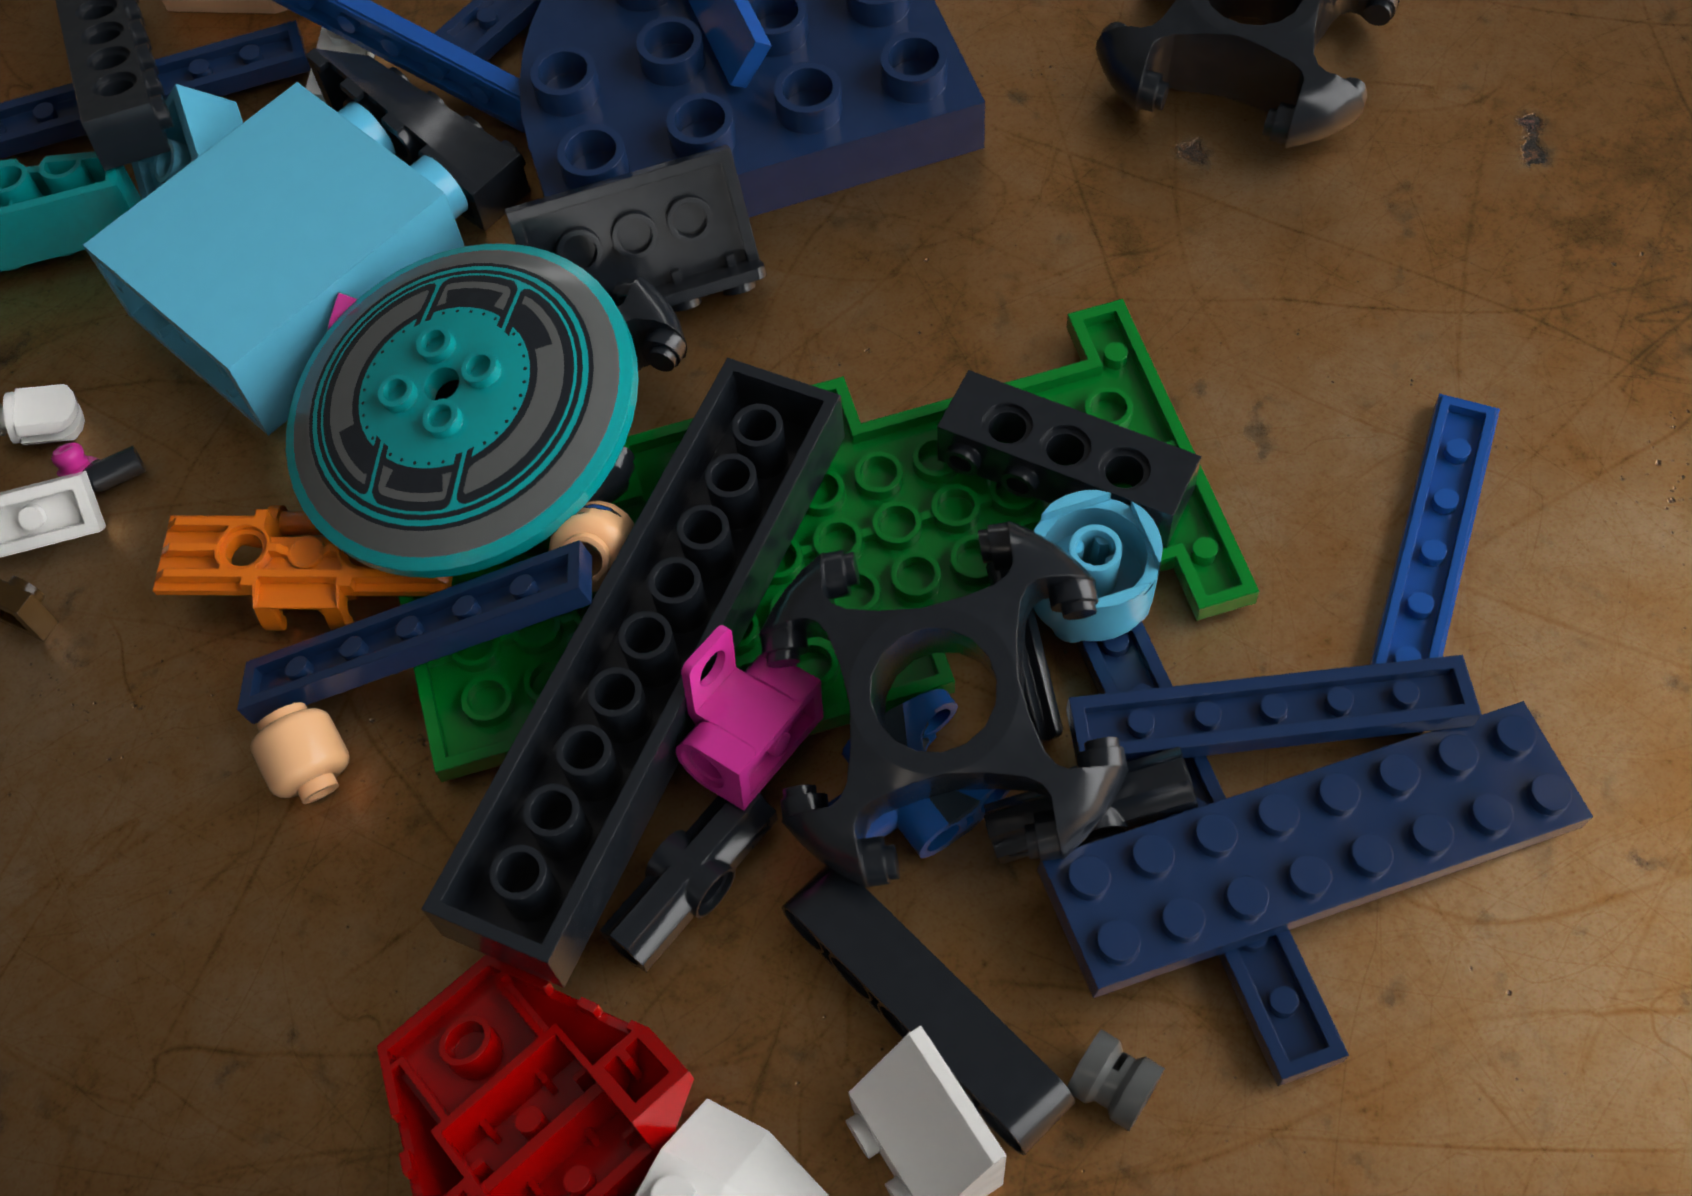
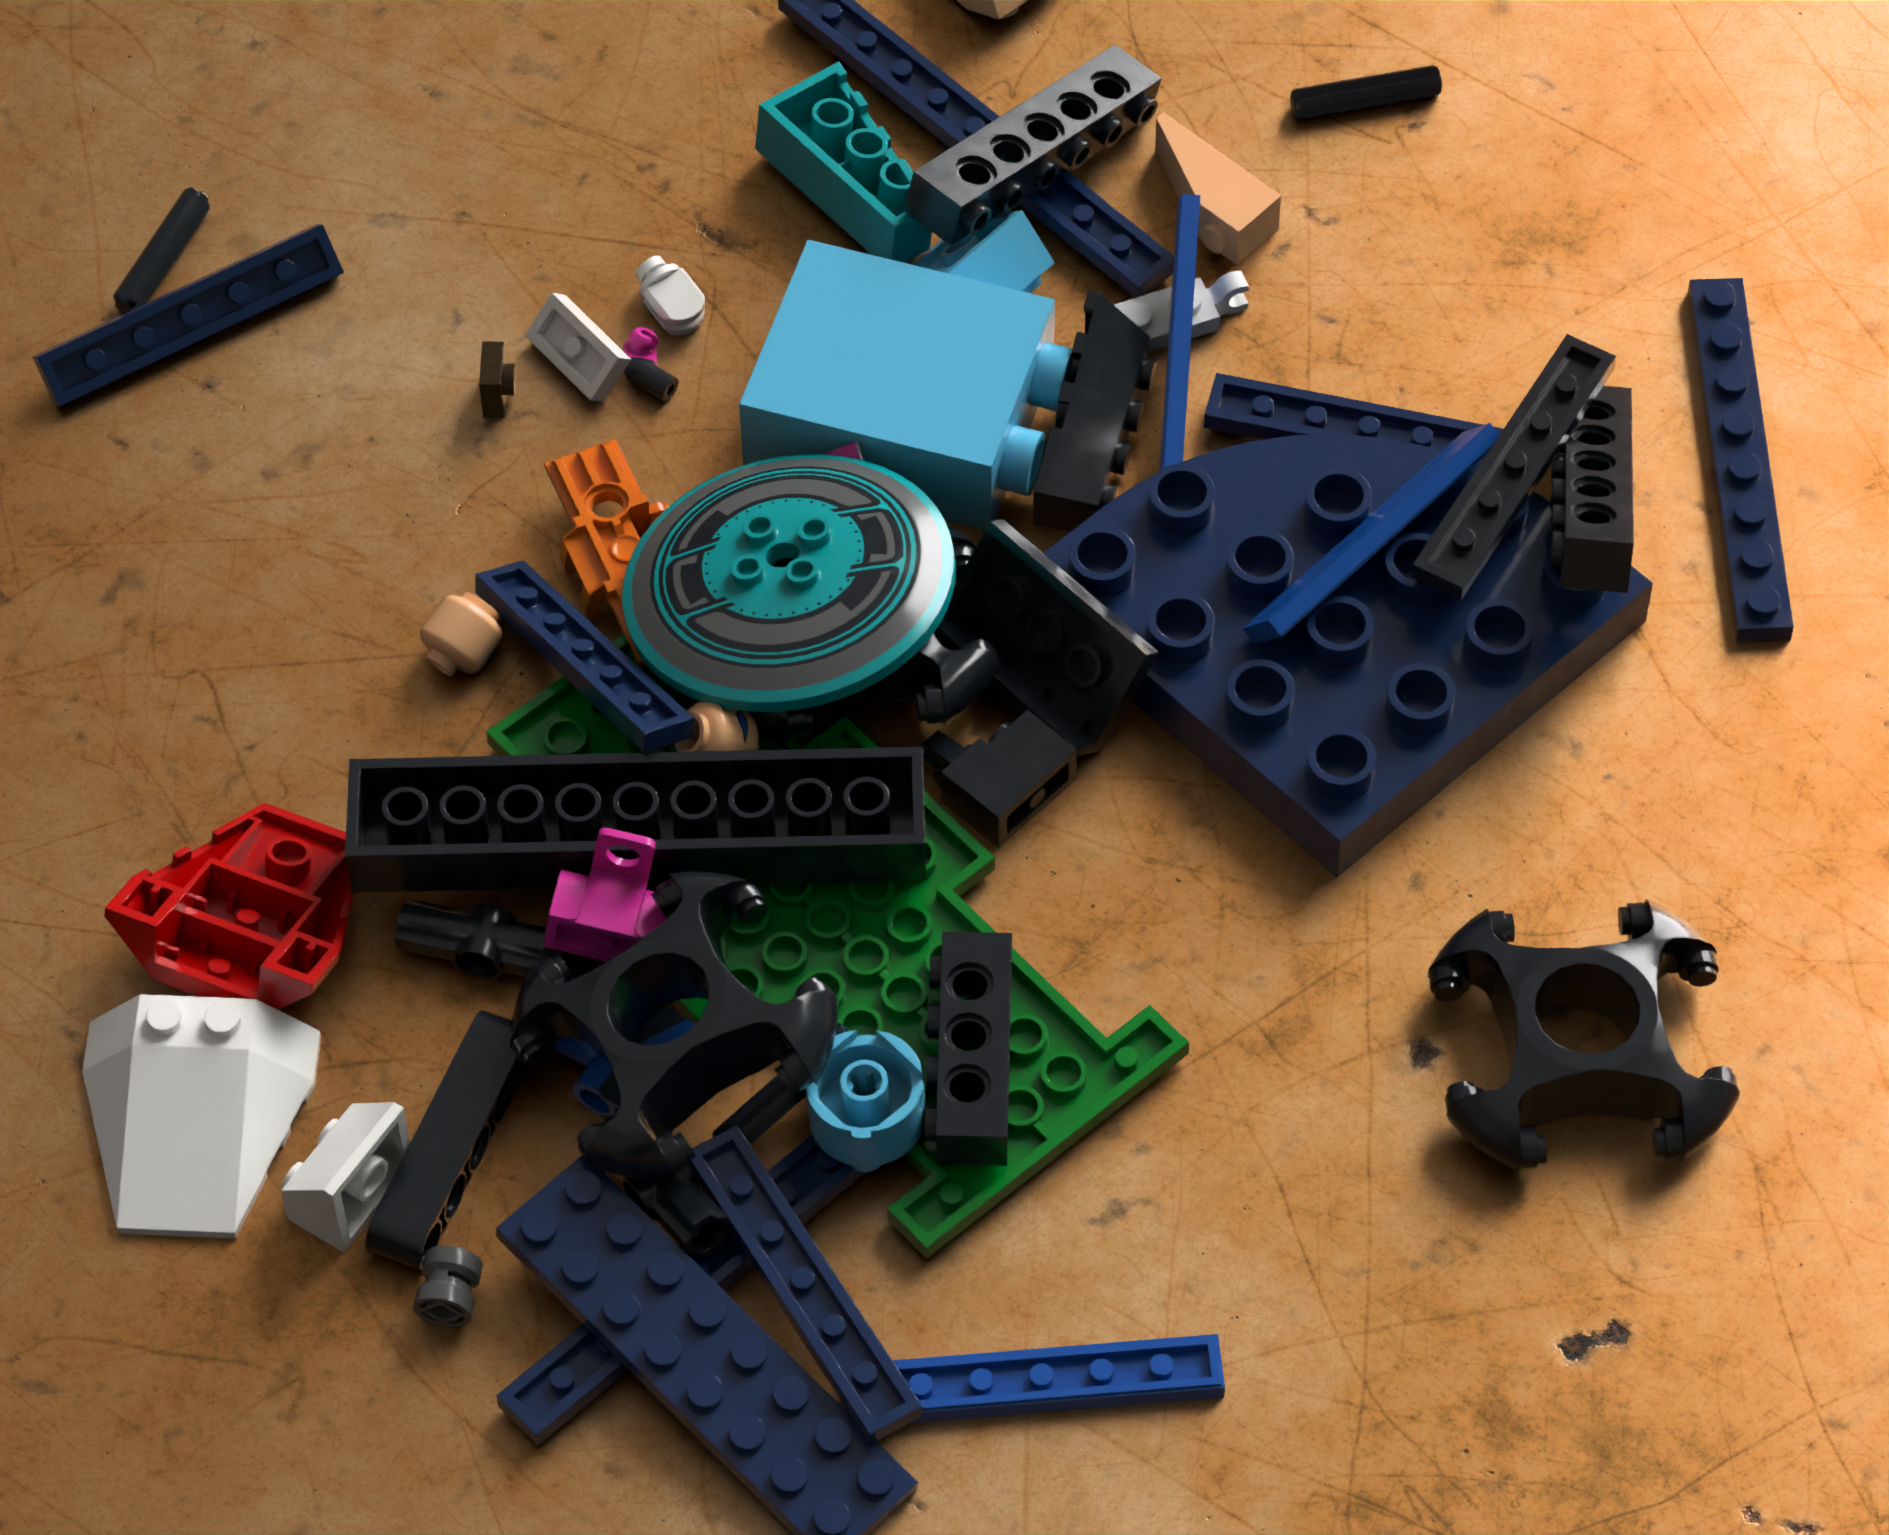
camera: 60 degrees right, 5 degrees down
none -> black hinge [922,710,1077,848]

